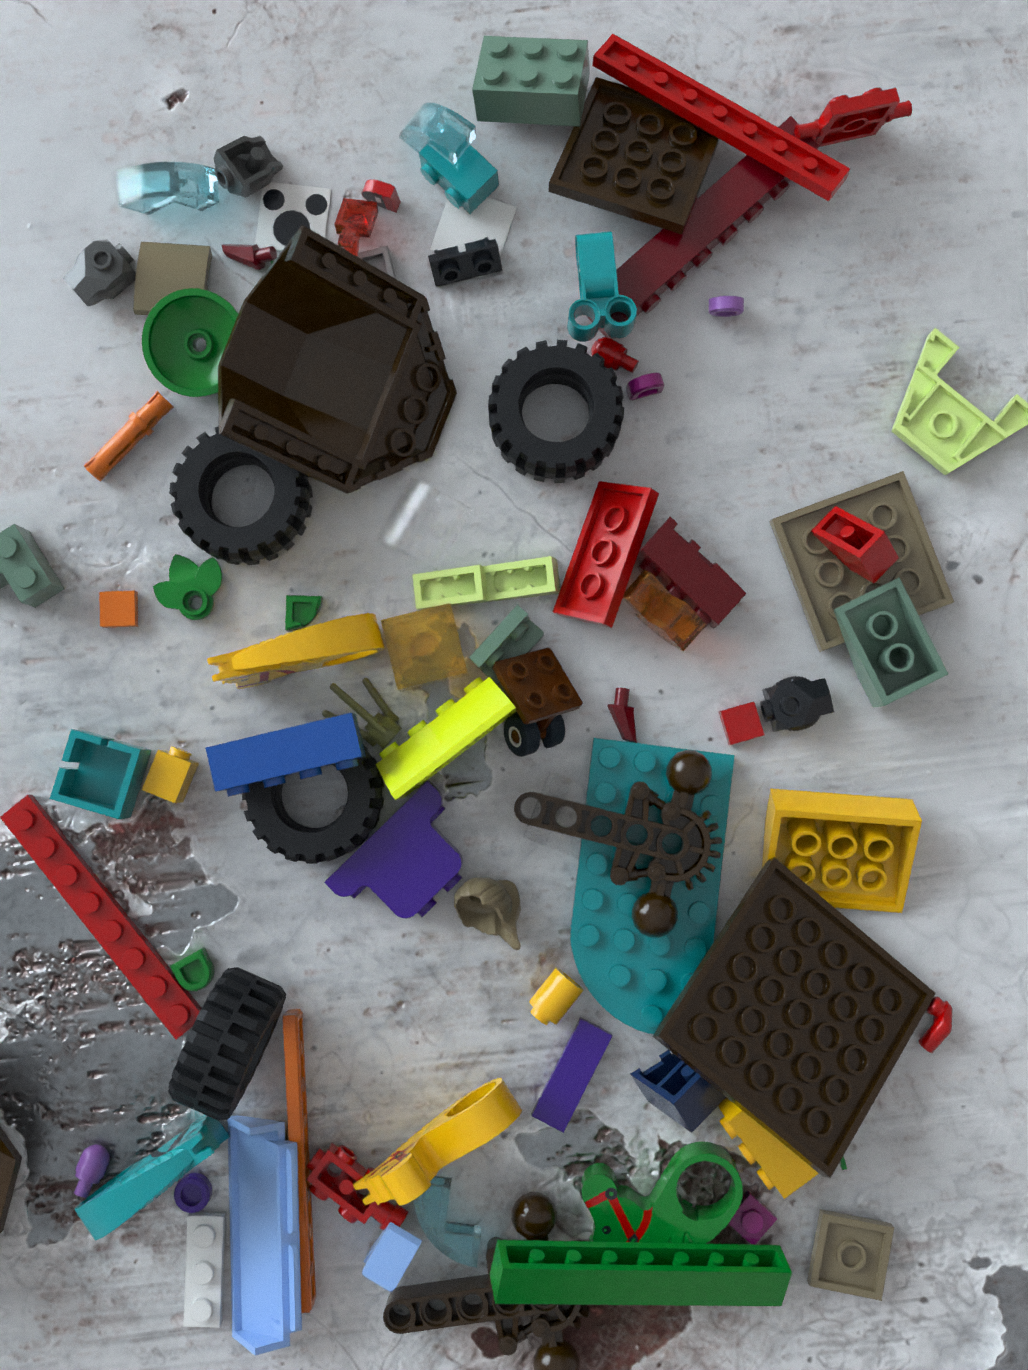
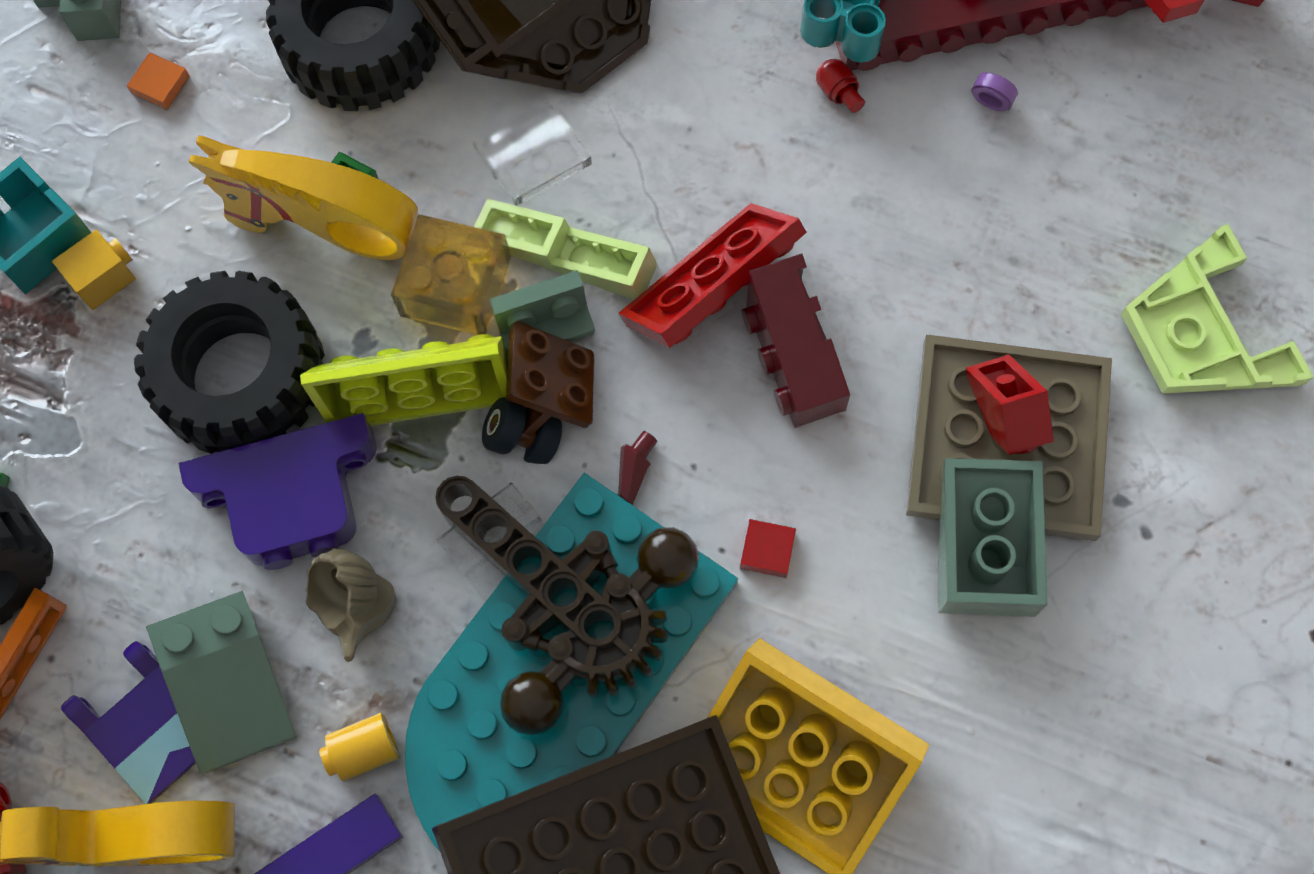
camera: 30 degrees right, 15 degrees down
green plate [153,554,222,620] -> none
blue brick [205,713,366,797] -> none
olive plant [322,678,402,749] -> none
black tyre [488,339,624,483] -> none
clear orange brick [623,570,707,651] -> none
magenta tile [626,373,664,401] -> none
black hand [760,676,834,732] -> none
none -> dark purple flag [61,641,196,804]
none -> sand green slope [146,590,297,776]

